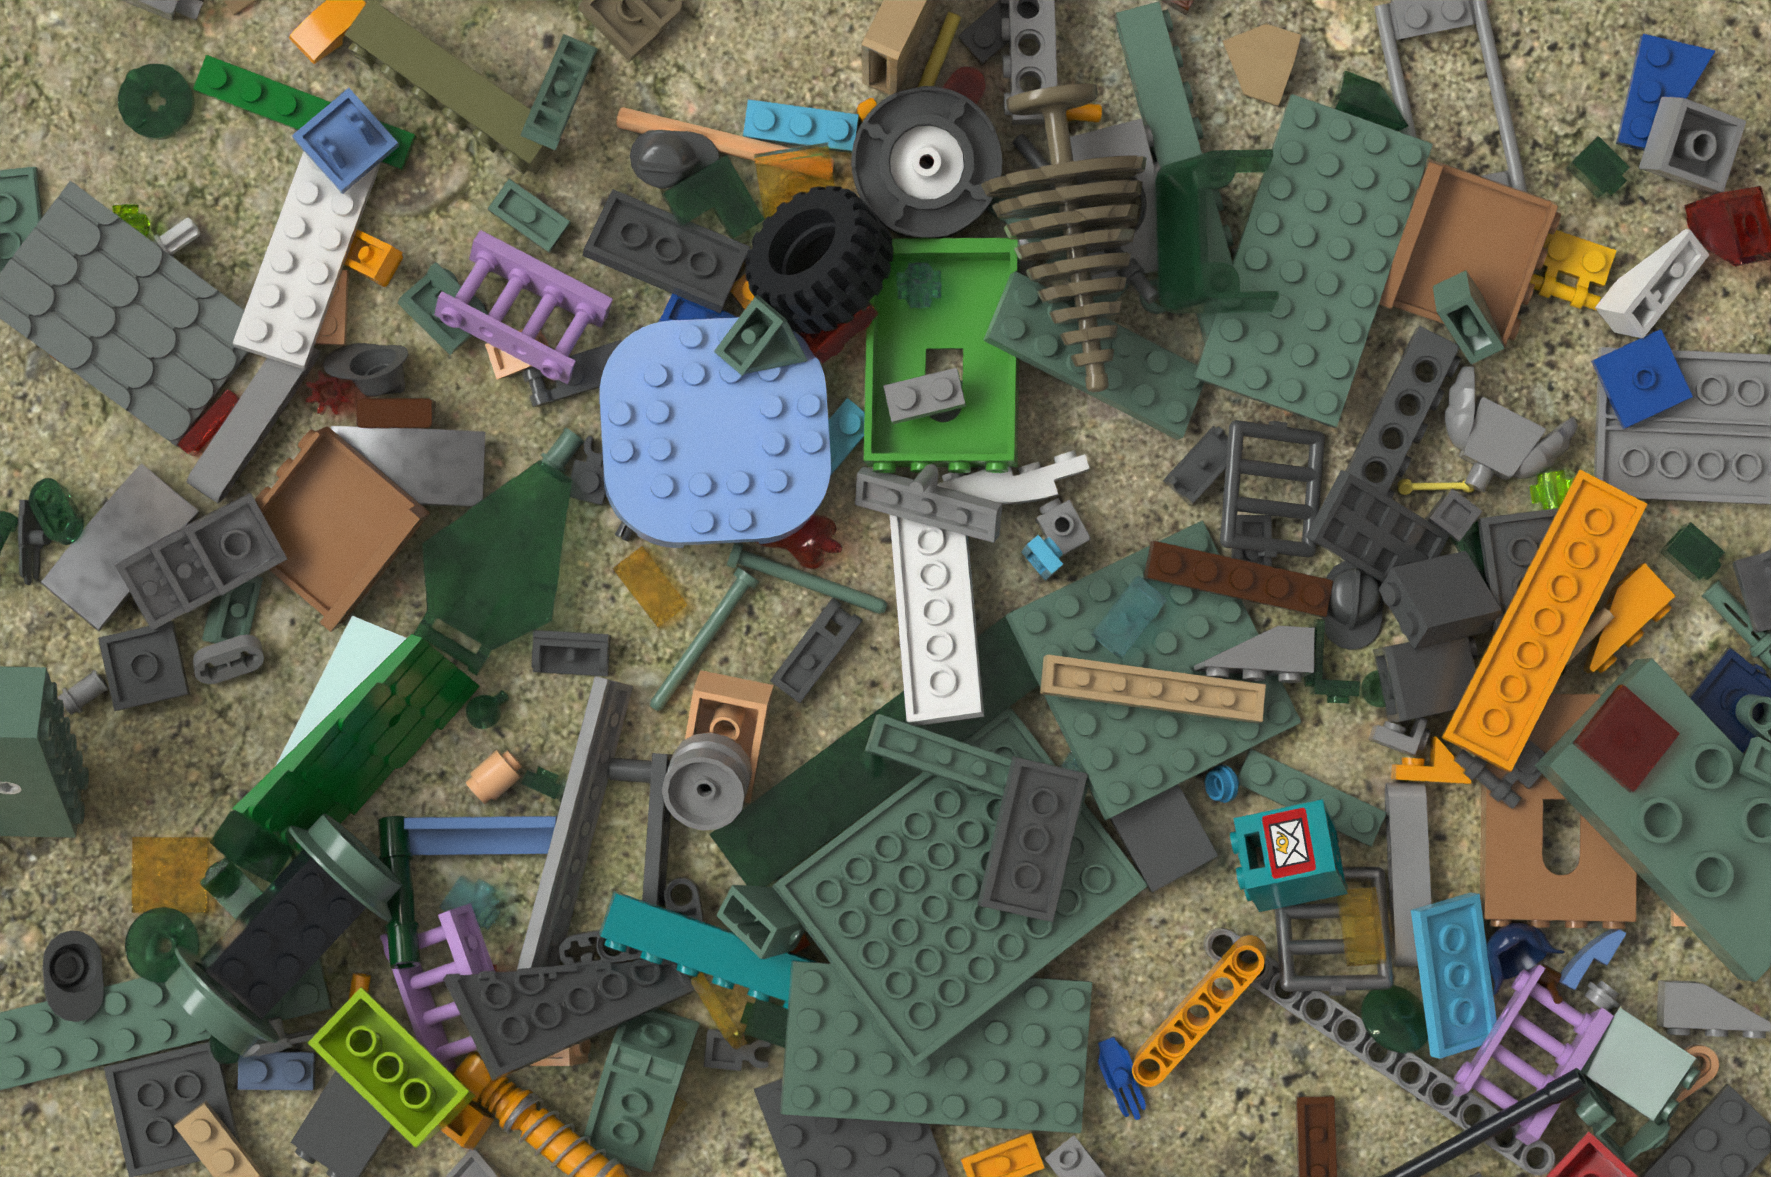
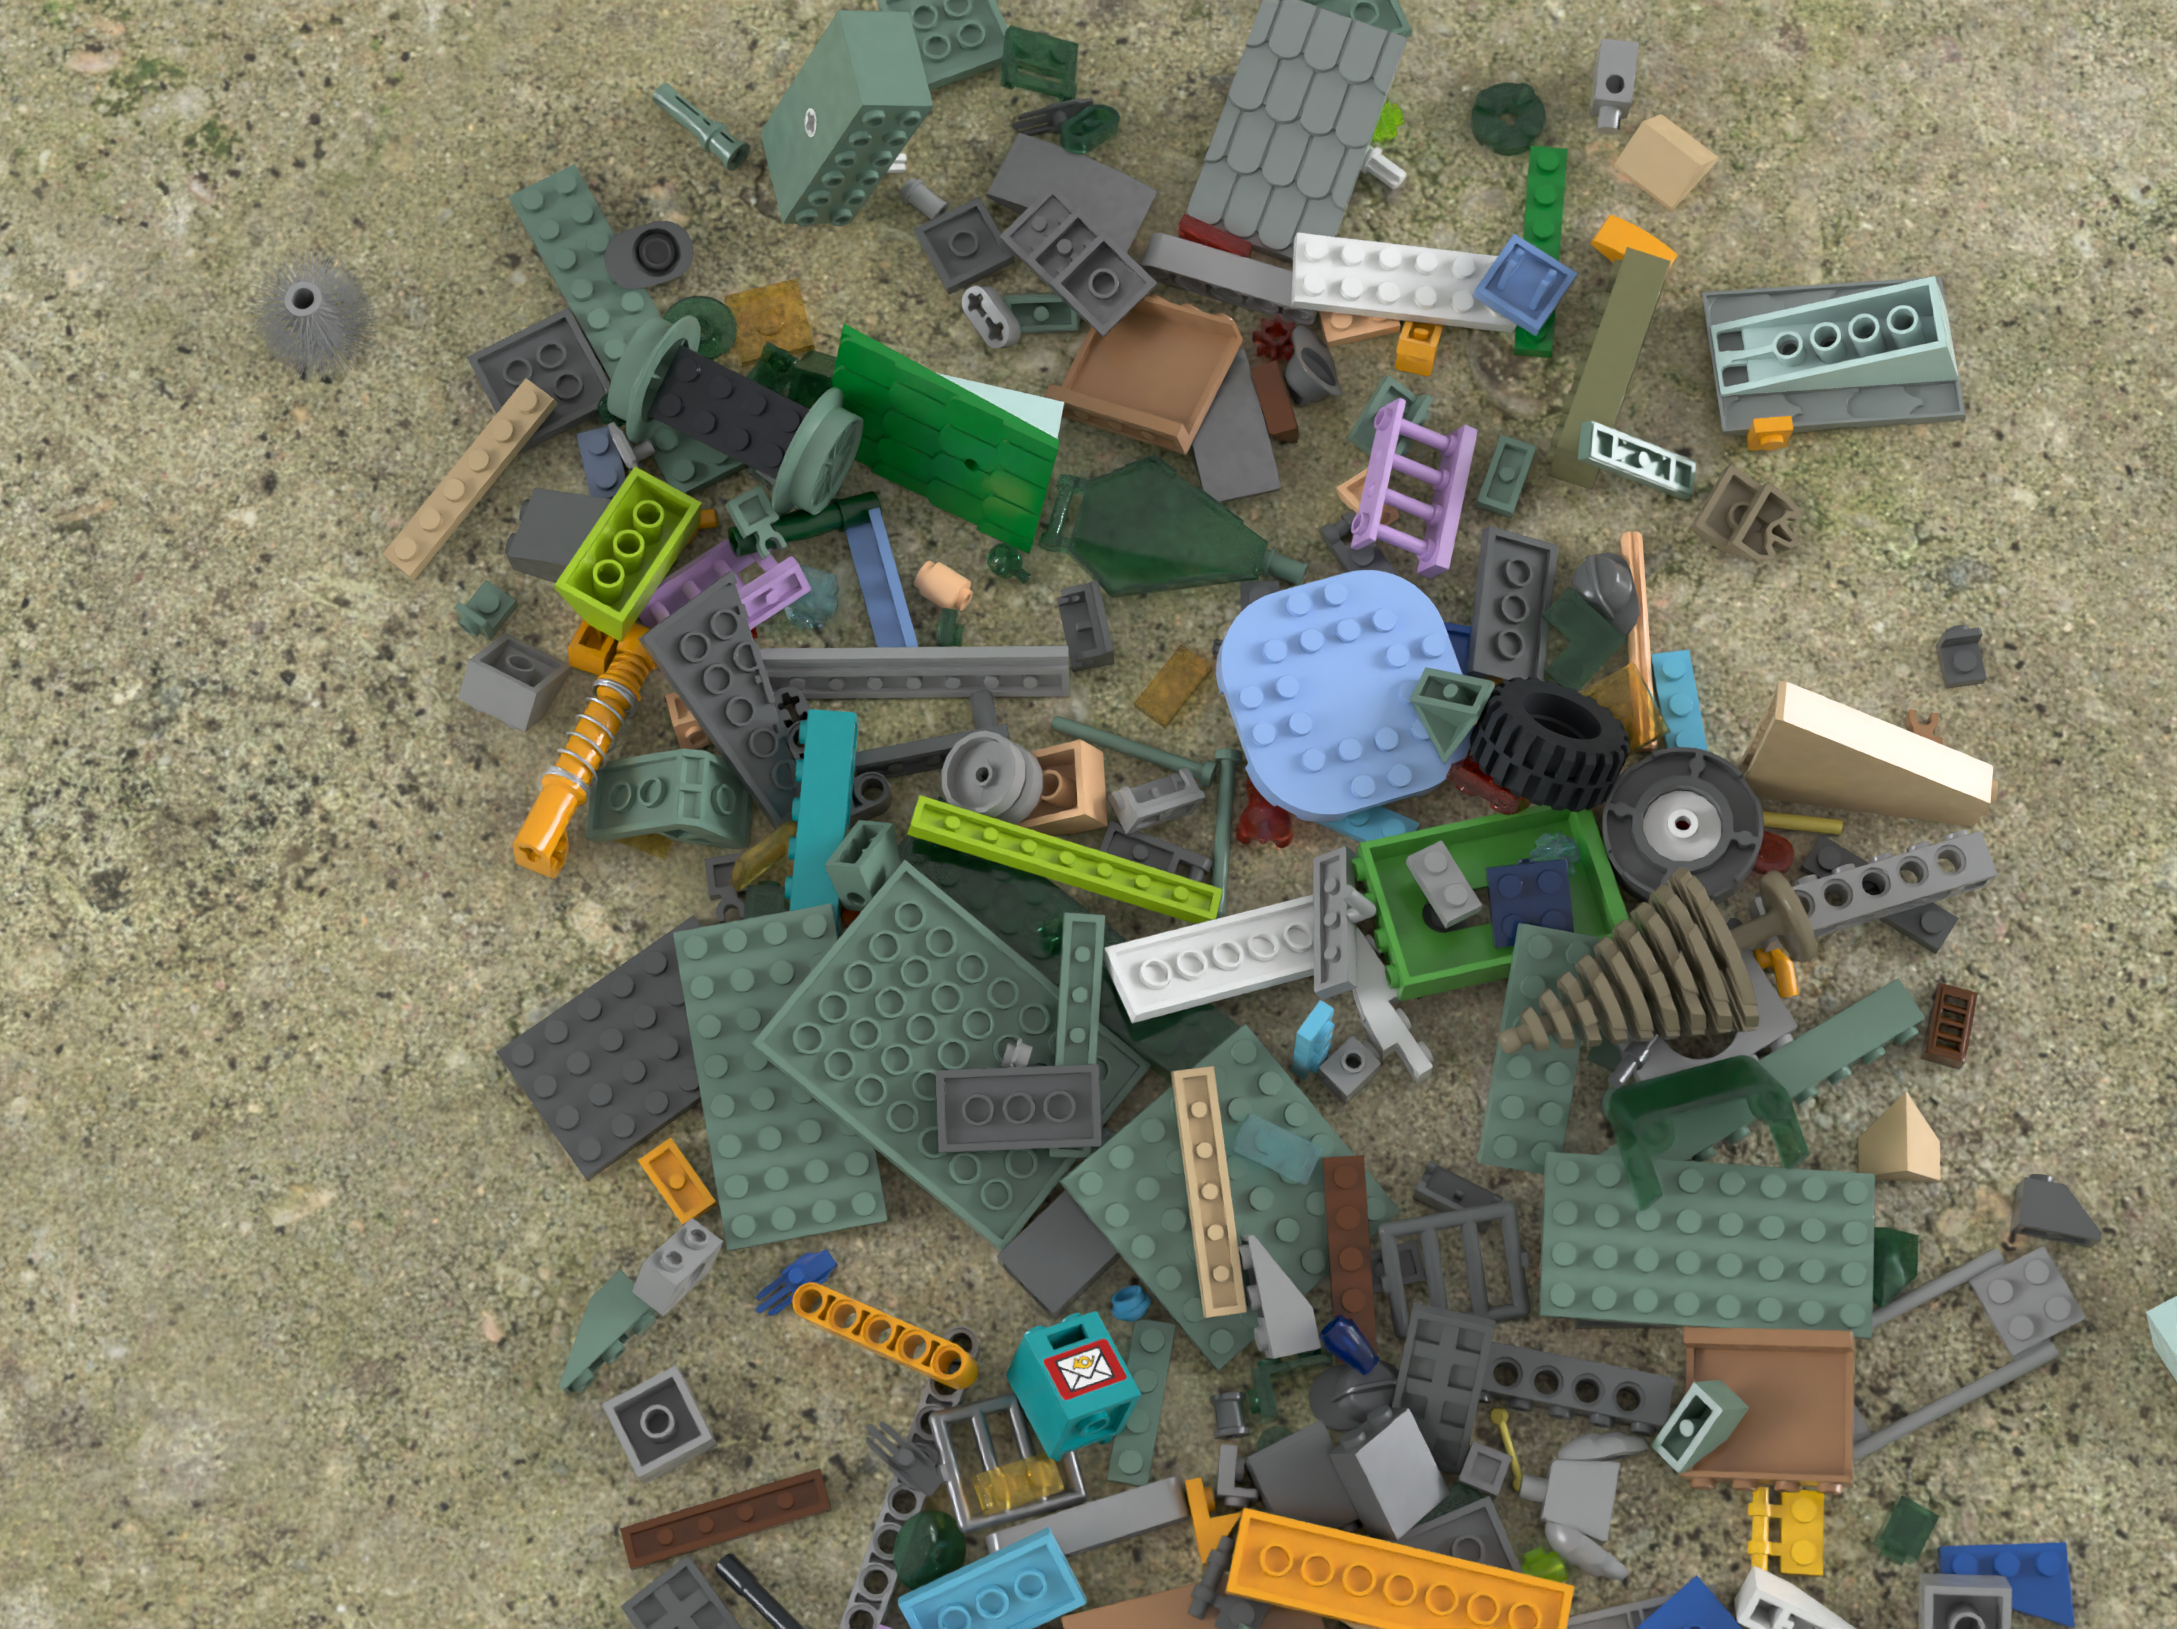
camera: 80 degrees right, 15 degrees down
none -> sand green plate [725,485,787,560]
none -> dark grey piece [865,1422,943,1498]
none -> lime plate [907,795,1223,924]
none -> light grey plate [1001,1038,1033,1068]
none -> light grey hinge [1108,767,1205,834]
none -> dark grey bush [1210,1392,1251,1440]
none -> clear blue cone [1319,1314,1380,1376]
none -> dark blue plate [1485,858,1574,948]

